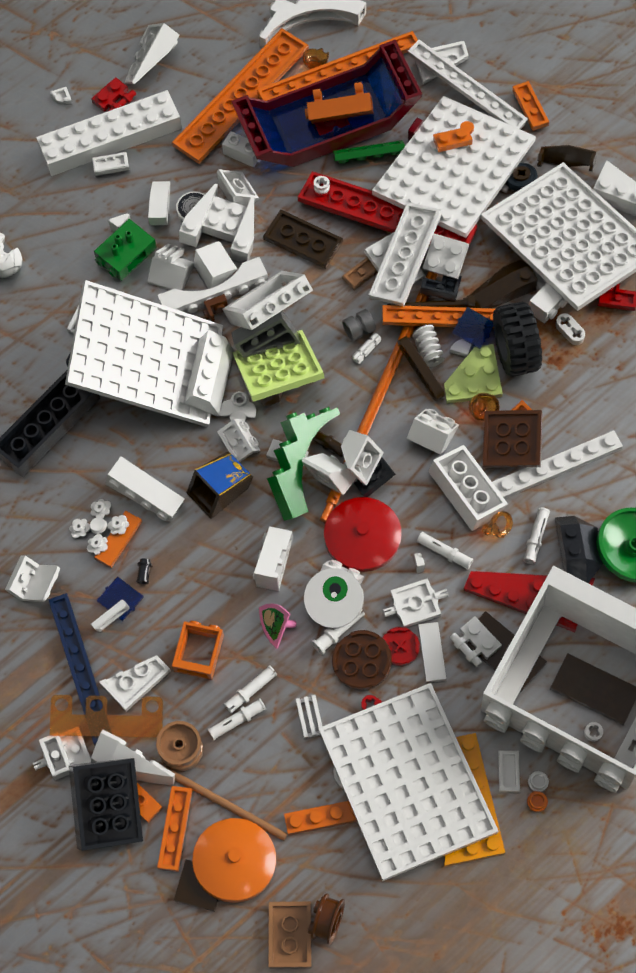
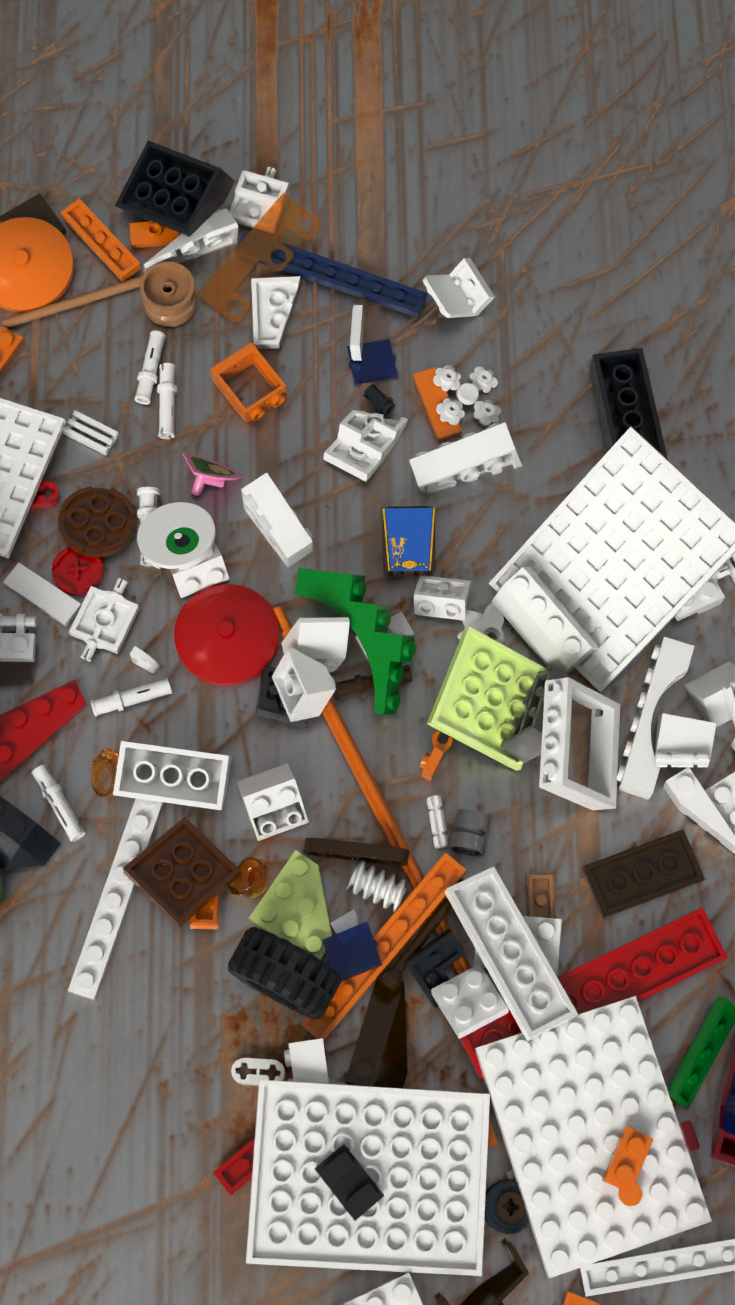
camera: 125 degrees right, 5 degrees up
reddish brown bracket [202,294,228,322] -> none
white bush [314,176,330,194] -> none
none -> black piece [314,1144,384,1221]
none -> white slope [323,410,408,482]
none -> orange plate [419,730,453,782]
none -> white axle [655,751,710,768]

